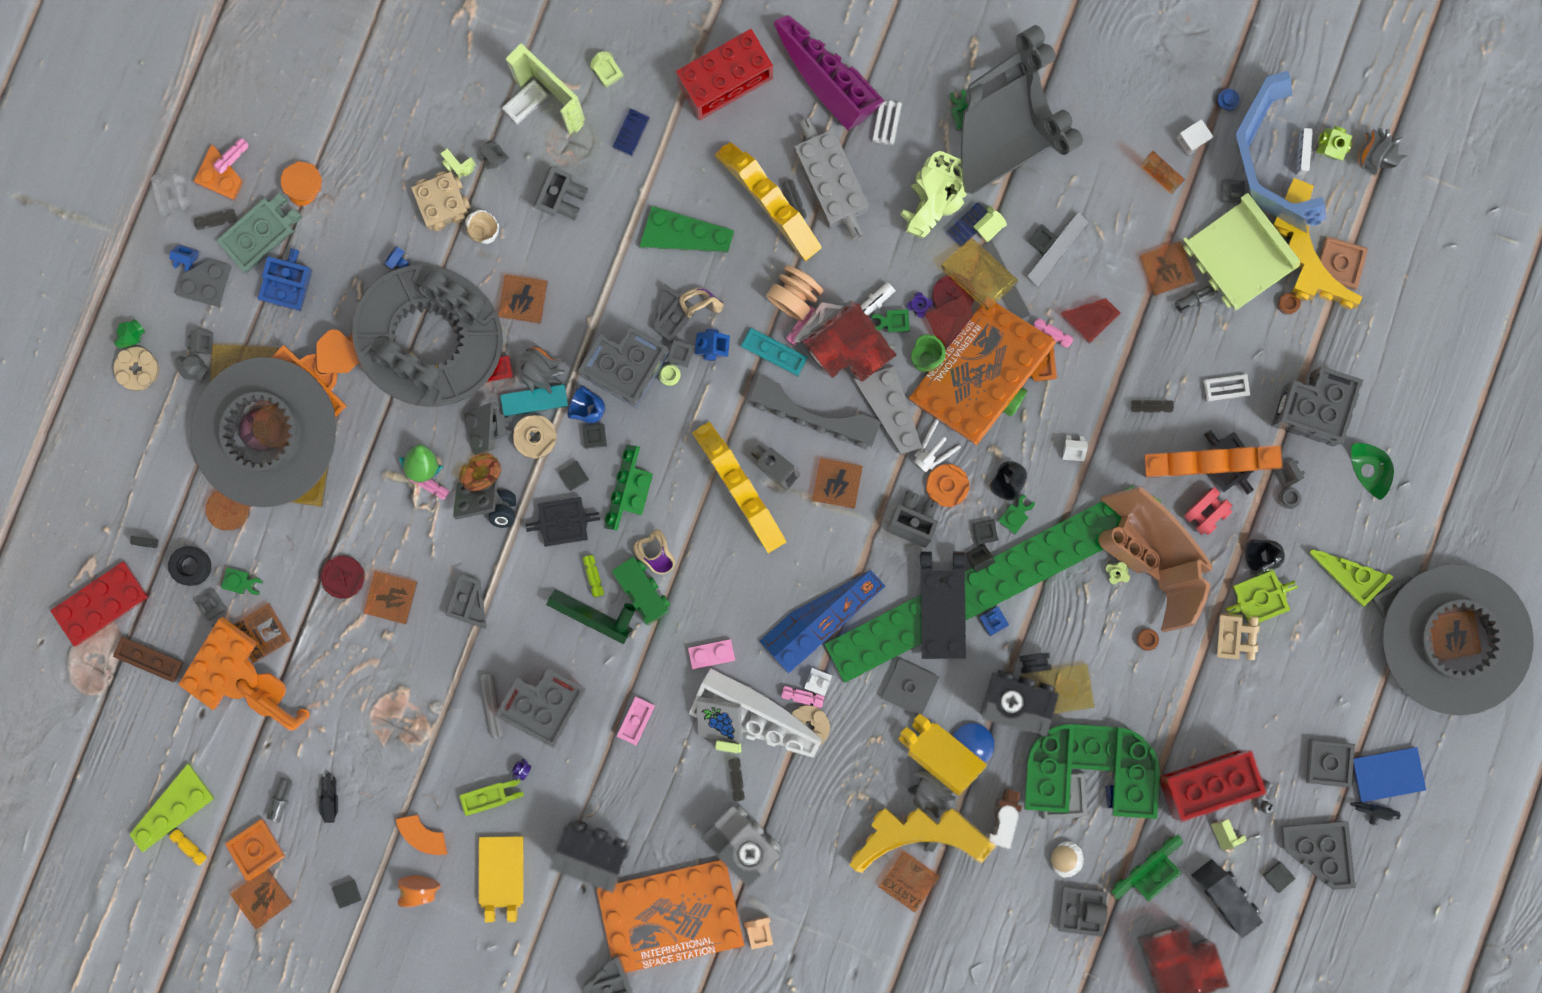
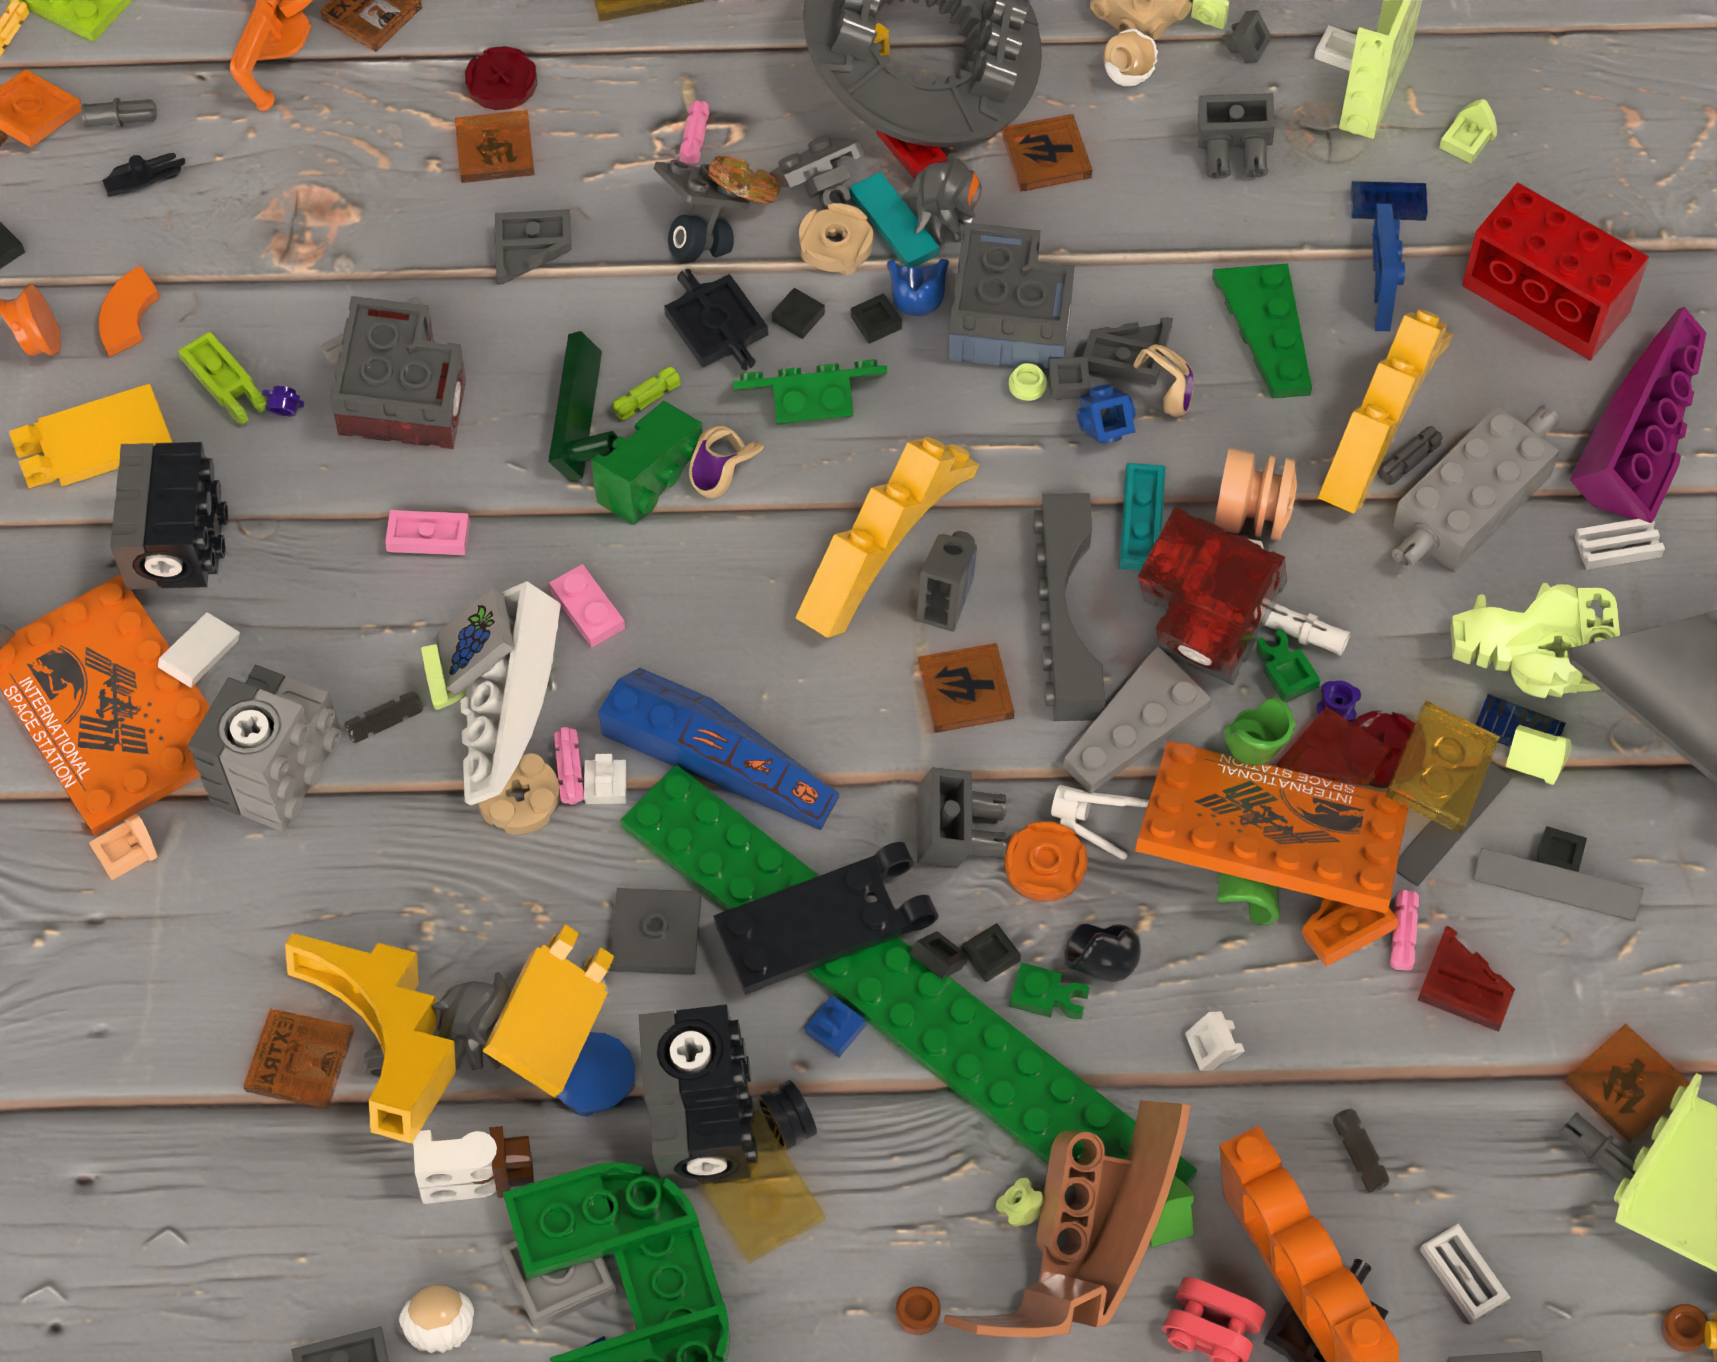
camera: 70 degrees right, 25 degrees down
bright green hat [398,444,444,482] -> none
none -> white tile [158,612,240,688]
none -> blue wing [1372,204,1405,331]

